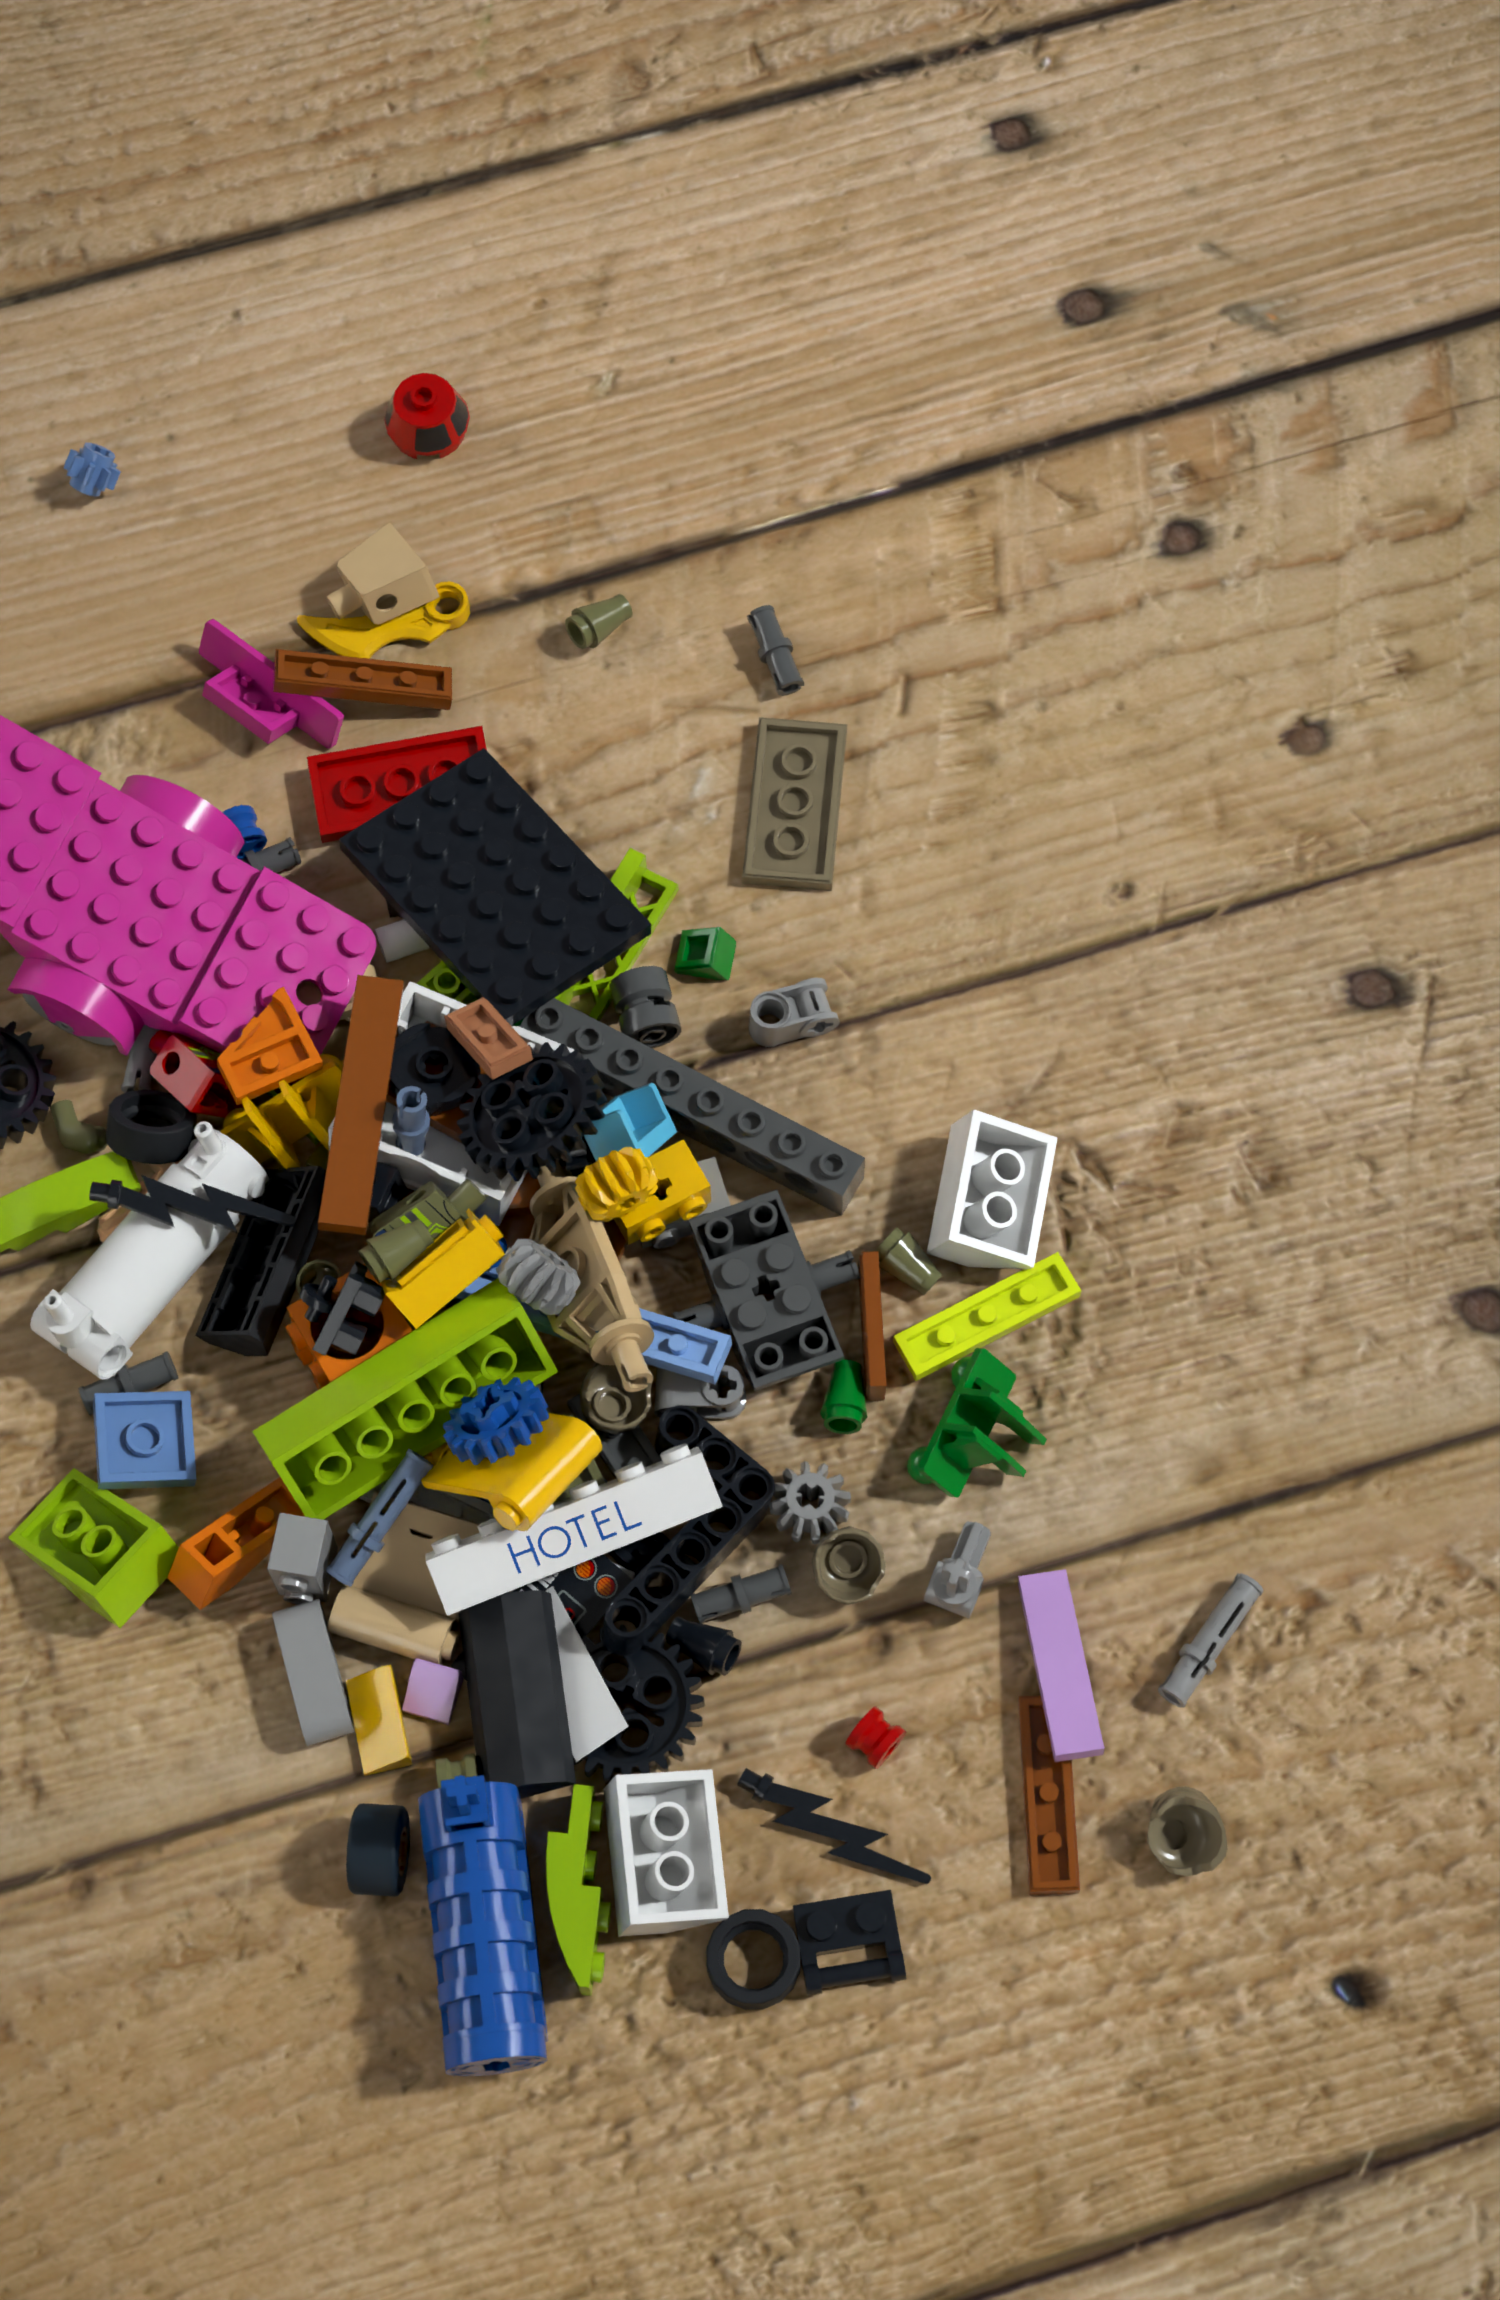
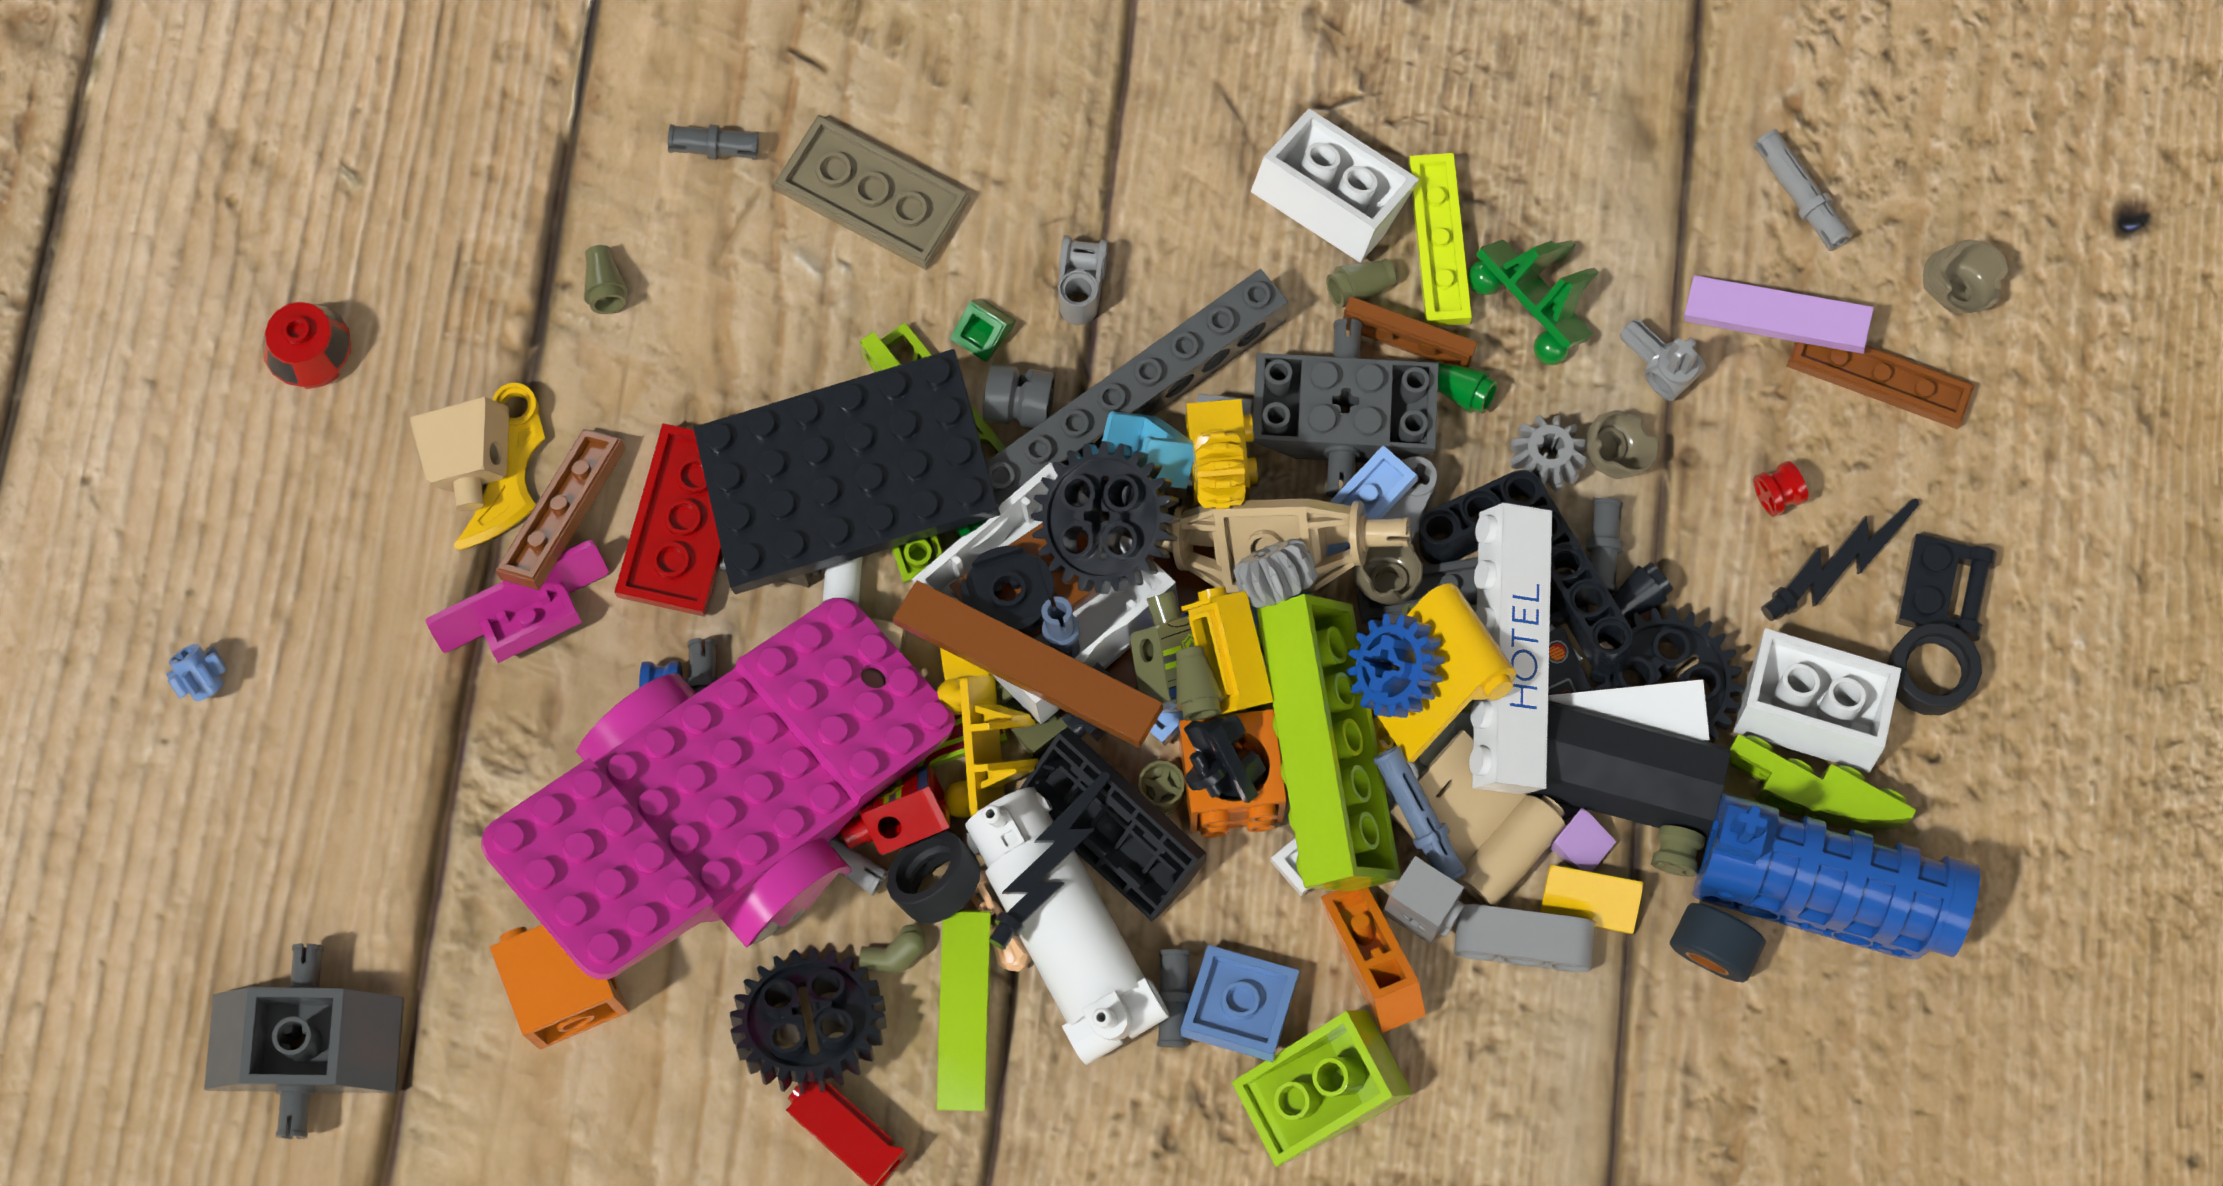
camera: 65 degrees left, 5 degrees up
orange wing [217,987,323,1105] -> none
nougat plate [444,997,533,1080] -> none

